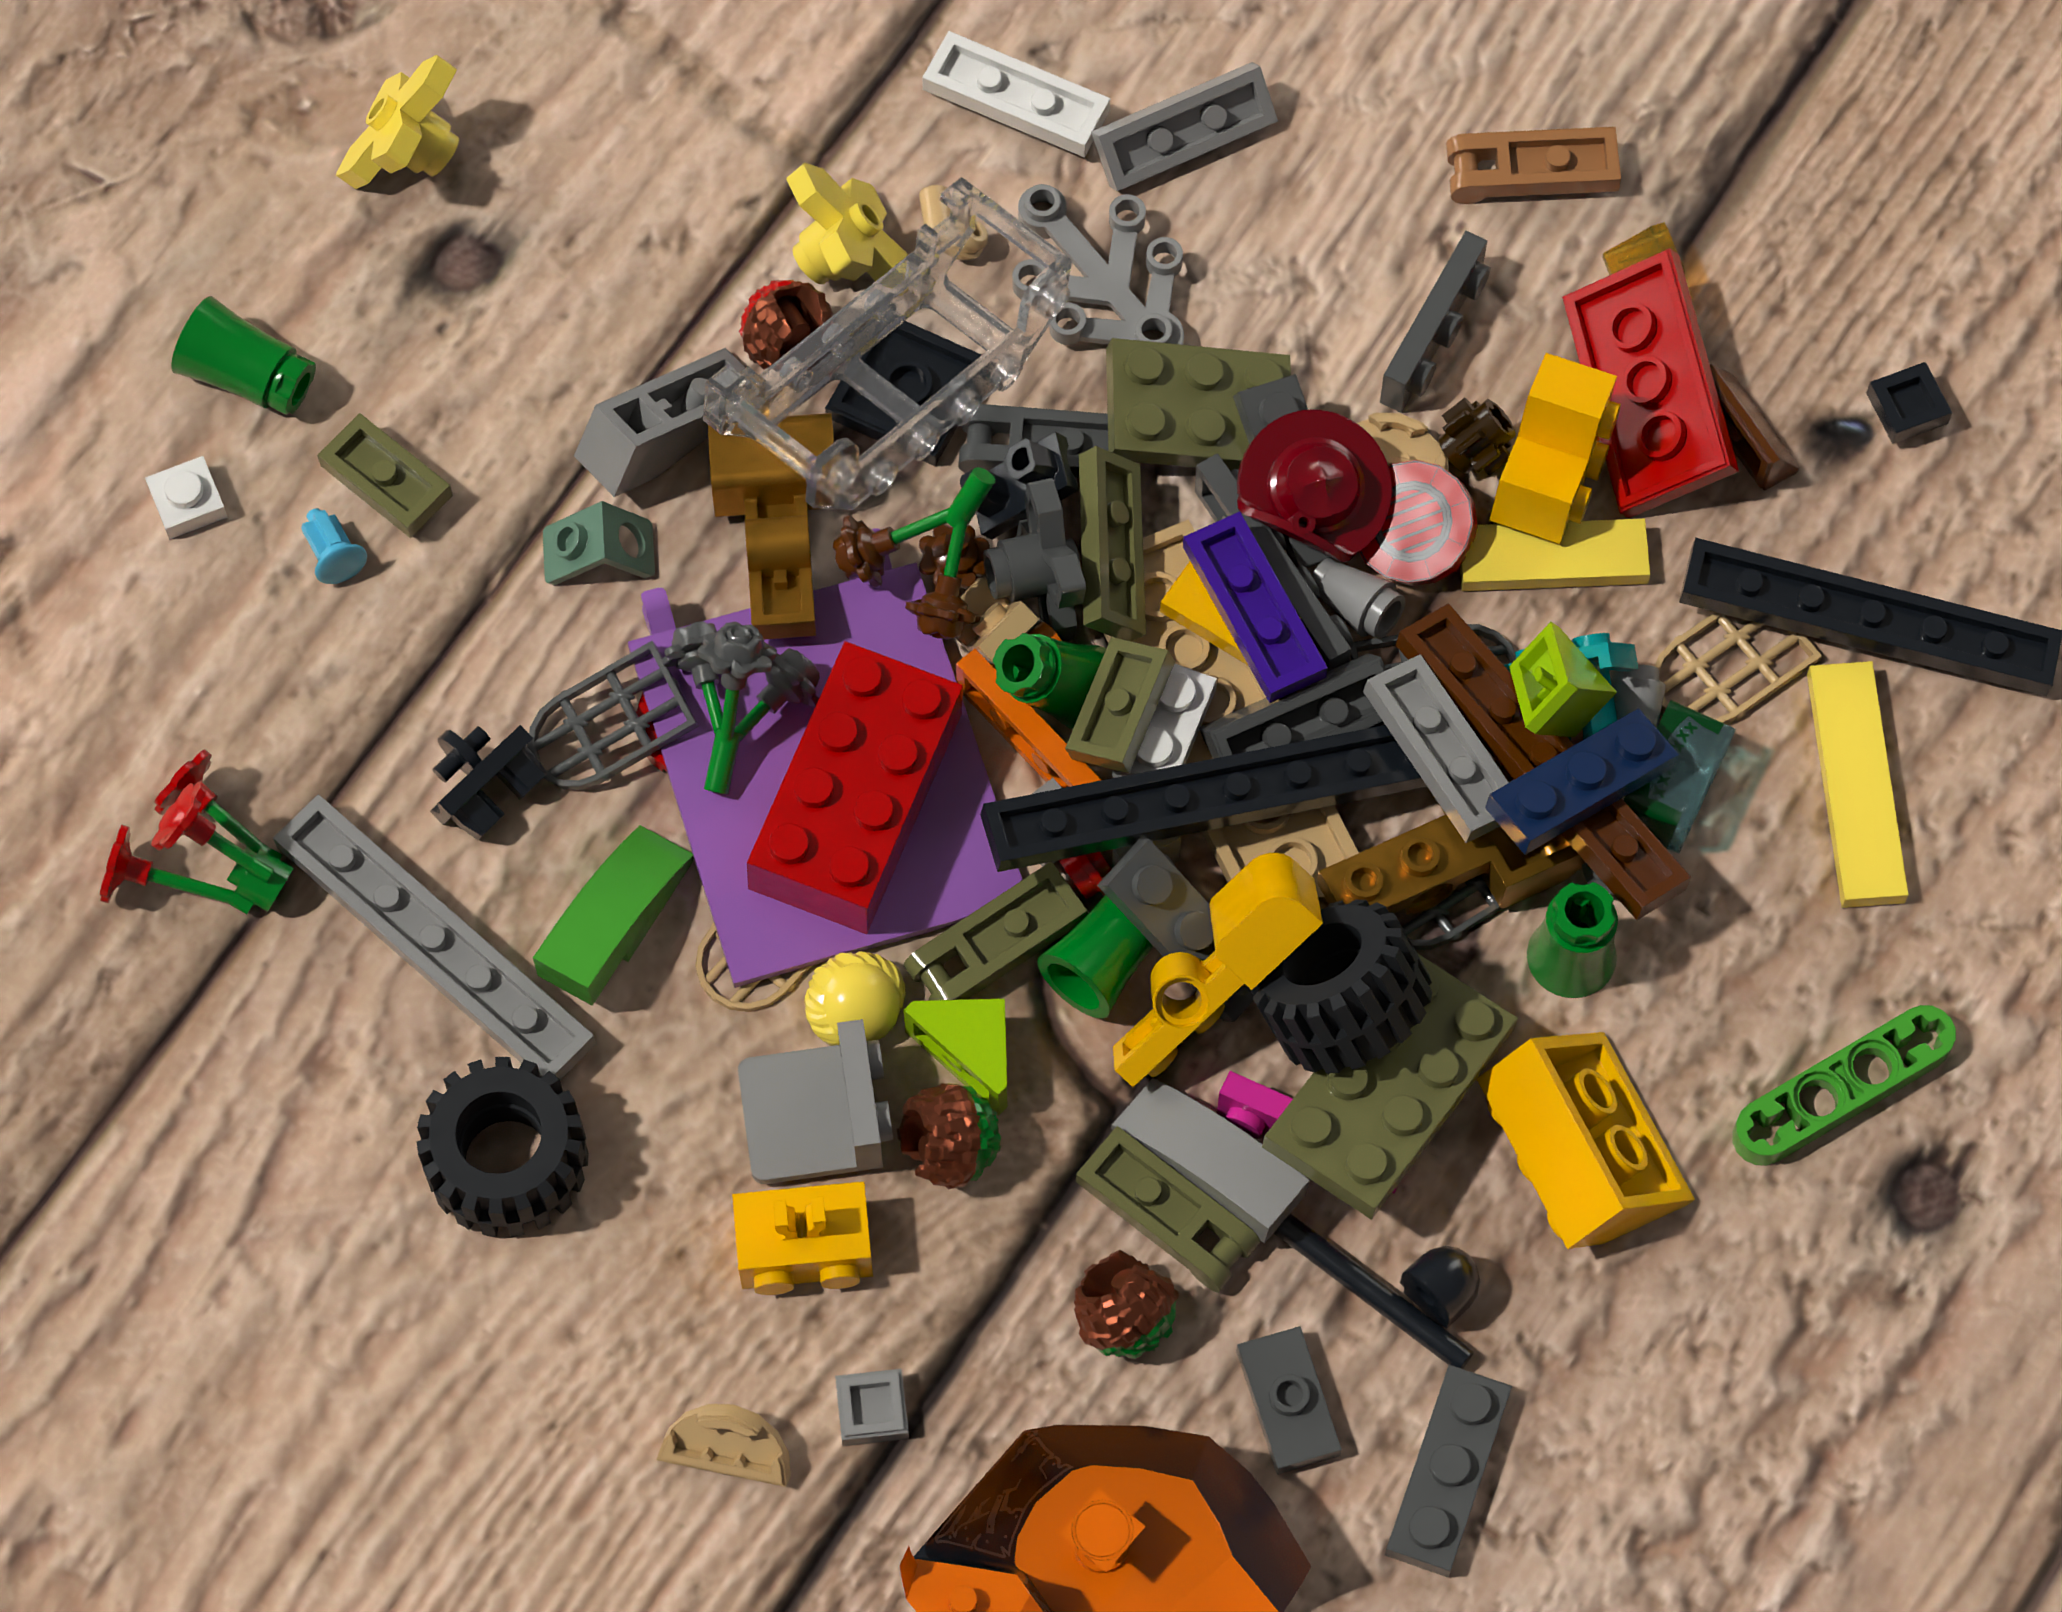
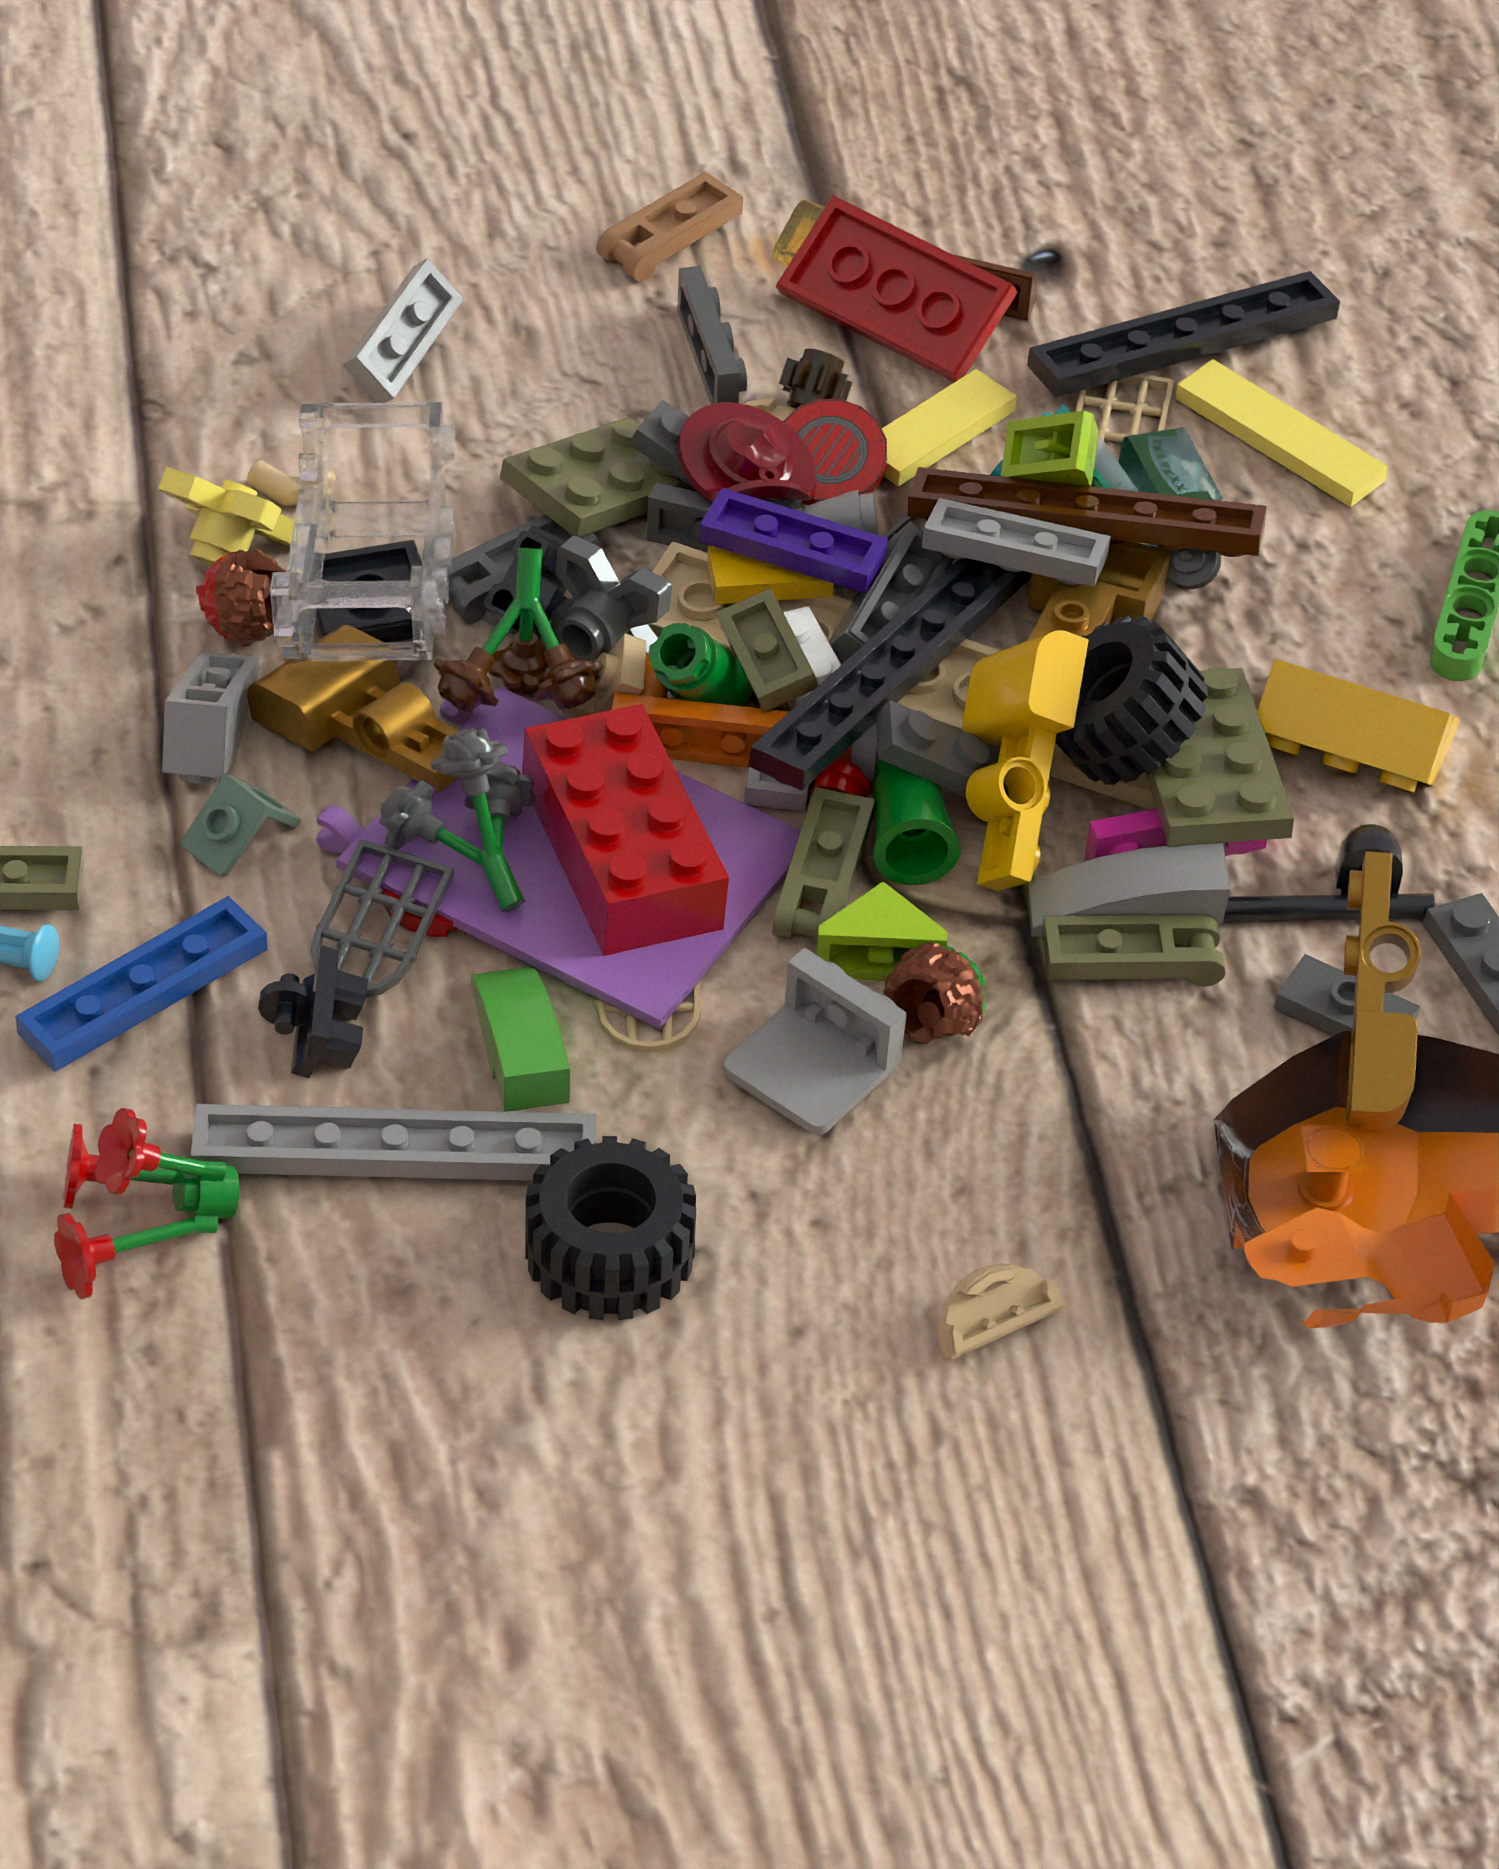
camera: 45 degrees left, 20 degrees down
yellow brick [732,1181,873,1295] -> none
light yellow hair [804,951,906,1046] -> none
light grey tile [835,1369,909,1446] -> none
white plate [922,31,1111,158] -> none
light grey plant [1012,184,1184,345] -> none
copper piece [1074,1250,1179,1359] -> none
olive plate [1079,446,1146,641] -> none
dark blue plate [1485,708,1679,855] -> none
yellow brick [1489,353,1621,544] -> none
green plant [1527,882,1618,998] -> none
black plate [1866,362,1952,444] -> none
none -> blue plate [15,896,268,1072]
none -> pearl gold plate [1343,852,1421,1132]

